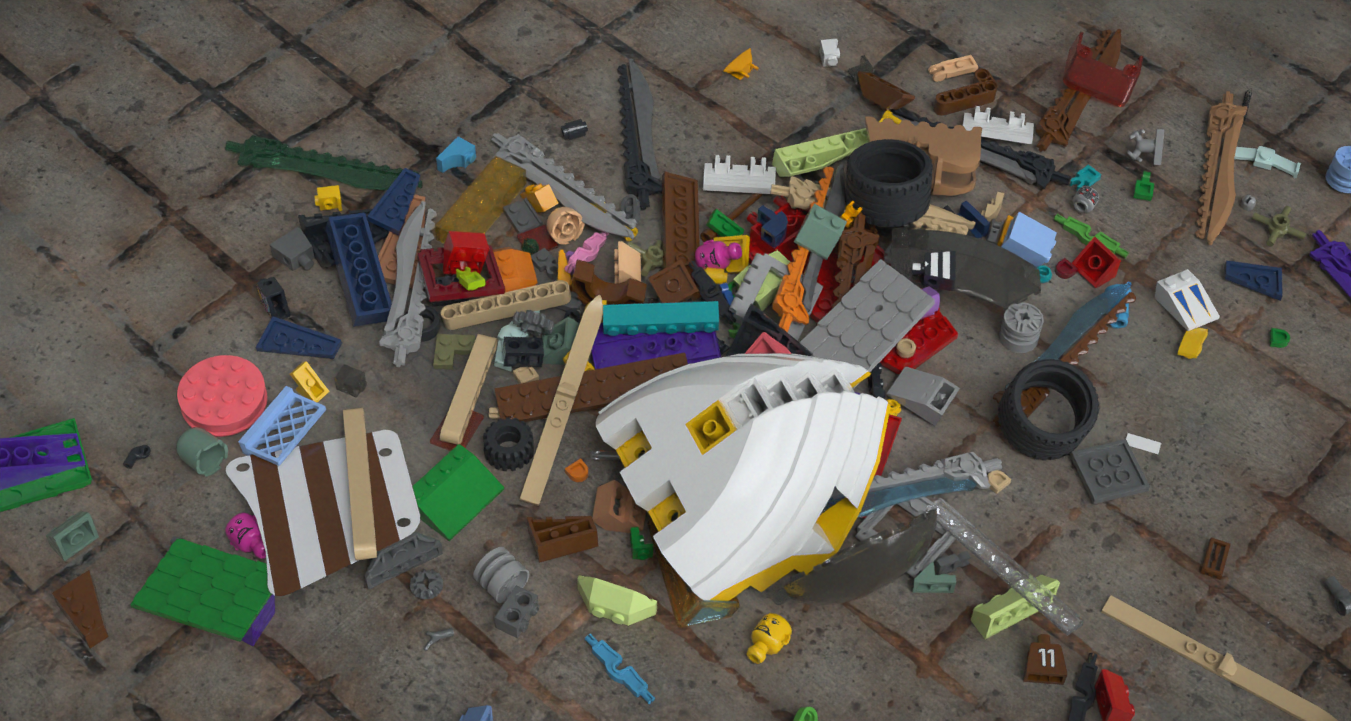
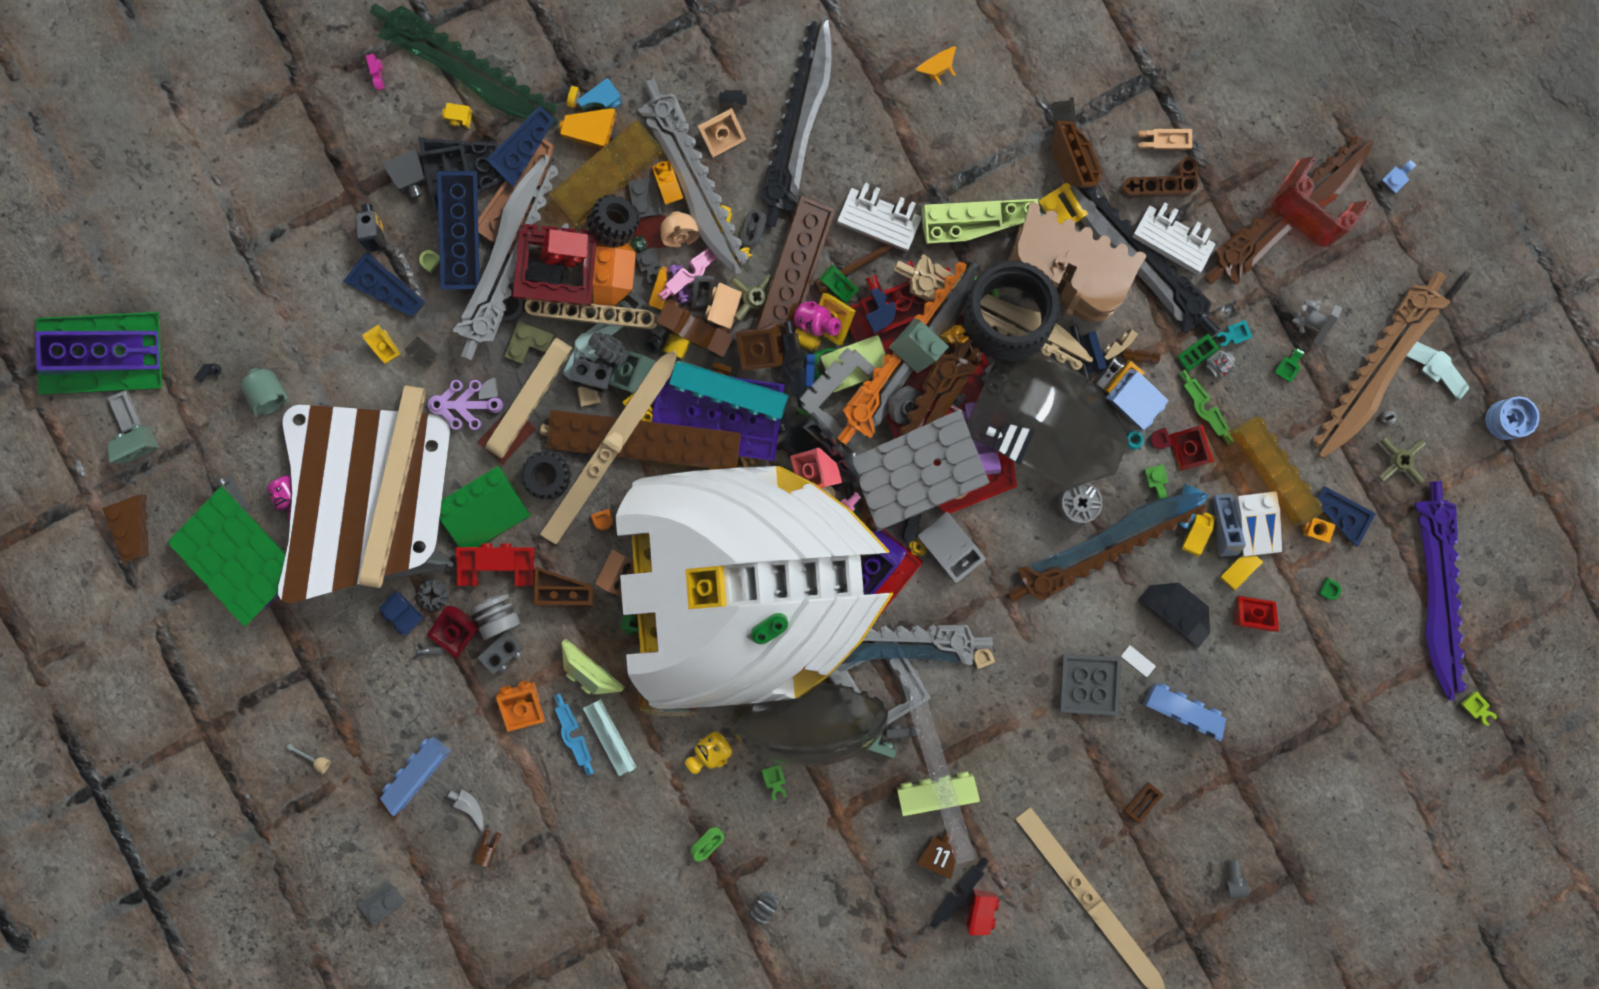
camera: 25 degrees right, 35 degrees up
coral wheel [177,355,268,437] -> none
light blue fence [238,386,326,466] -> none
lime plate [456,267,485,290] -> none
white brick [819,39,840,67] -> none
black tyre [998,359,1099,460] -> none
none -> light grey tile [107,390,142,433]
none -> dark pink plate [366,54,385,91]
none -> dark blue brick [379,591,425,635]
none -> yellowish green tile [419,250,440,274]
none -> dark red slope [427,606,479,658]
none -> lavender plant [428,380,504,430]
none -> red bracket [456,543,535,586]
none -> light grey tile [479,378,499,400]
none -> orange plate [496,681,545,732]
none -> light orange slope [559,108,617,150]
none -> yellow tile [567,86,581,108]
none -> light aqua fence [583,699,637,776]
none -> black tyre [586,194,640,248]
none -> flat silver slope [691,275,714,309]
none -> light nougat slope [698,108,746,157]
none -> green plate [751,613,788,644]
none -> bright green plate [762,764,786,801]
none -> dark grey plate [888,386,922,425]
none -> reddish brown axle [1122,349,1160,364]
none -> black wedge [1138,582,1210,648]
none -> medium blue wedge [1143,682,1226,741]
none -> bright green plate [1144,464,1168,500]
none -> green slope [1177,333,1220,372]
none -> yellow slope [1182,512,1215,557]
none -> sand blue slope [1214,494,1246,556]
none -> clear yellow brick [1229,415,1324,525]
none -> red slope [1233,596,1279,632]
none -> light orange brick [1302,517,1335,543]
none -> light blue plate [1381,160,1416,194]

